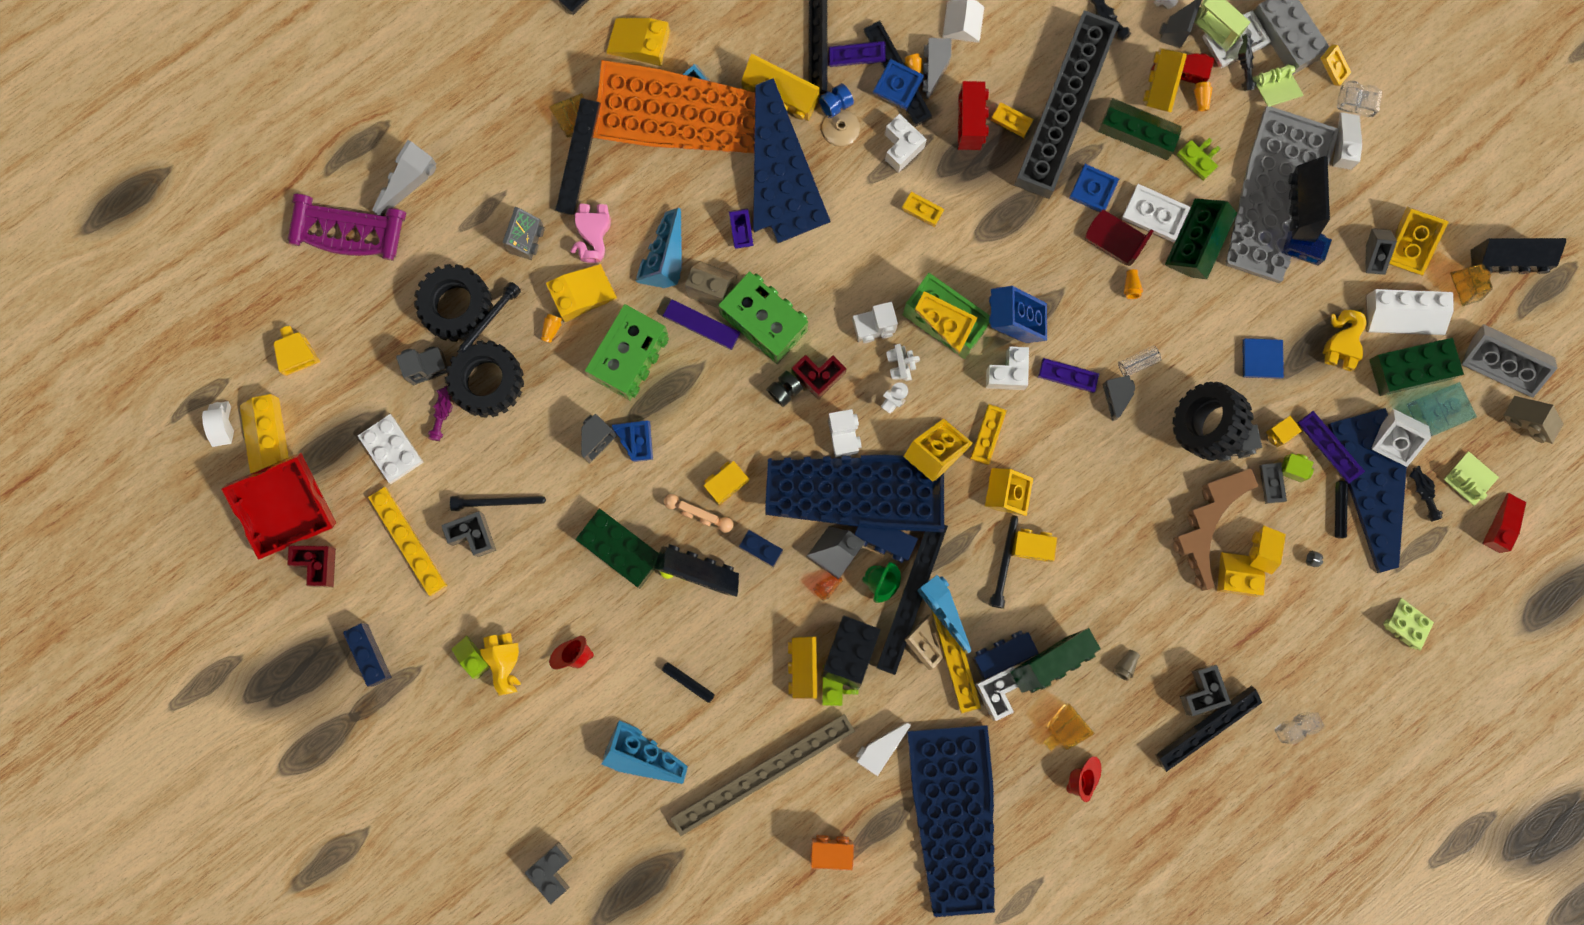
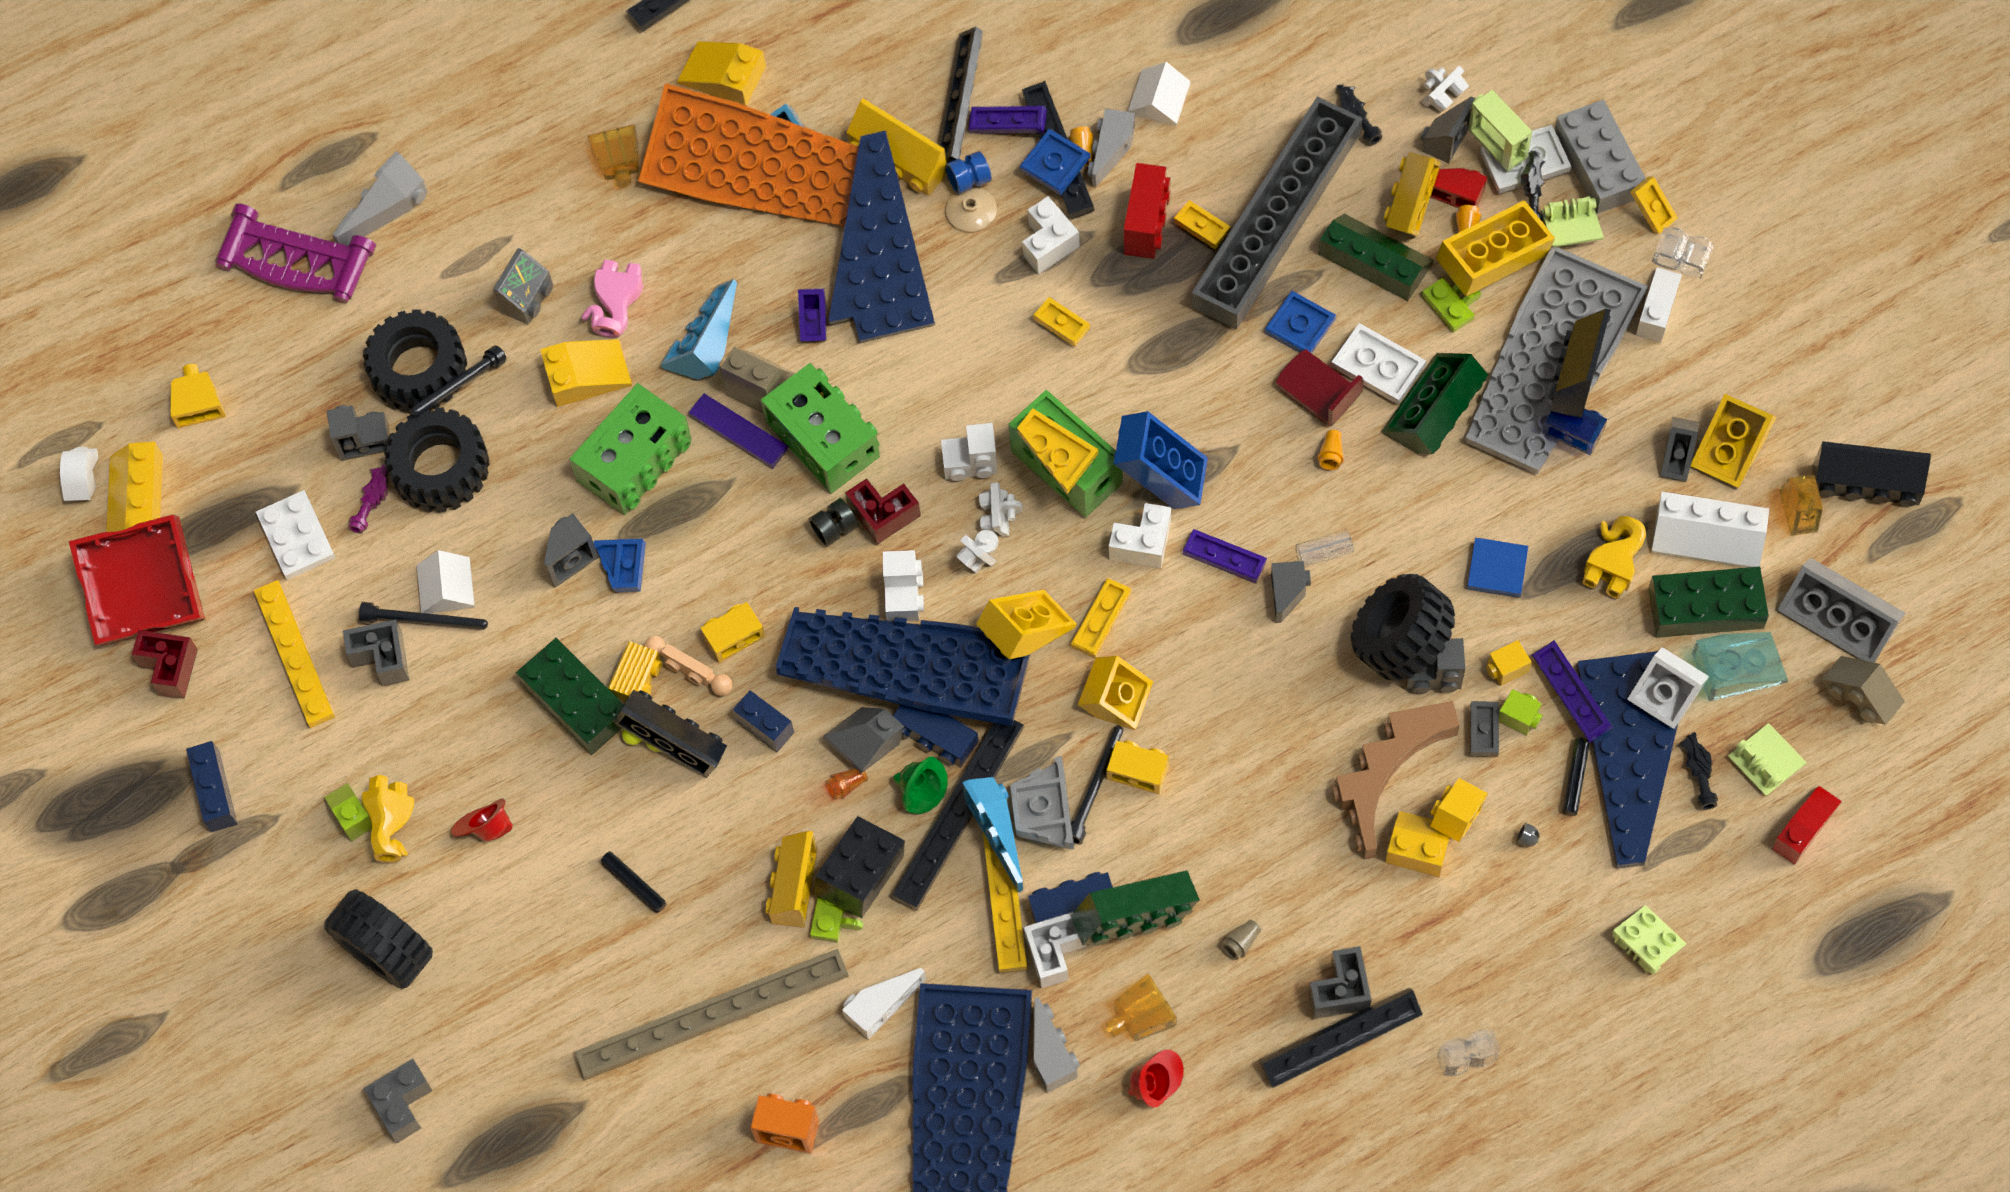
camera: 15 degrees right, 15 degrees down
light orange cone [541,314,562,343] -> none
black plate [555,98,601,216] -> none
dark azure wedge [602,720,688,784] -> none
tan wing [904,614,945,670] -> none
none -> black tyre [324,889,433,989]
none -> white slope [417,550,475,614]
none -> yellow brick [608,641,662,702]
none -> light grey wing [1010,756,1074,849]
none -> light grey slope [1034,997,1080,1093]
none -> yellow brick [1436,200,1555,297]

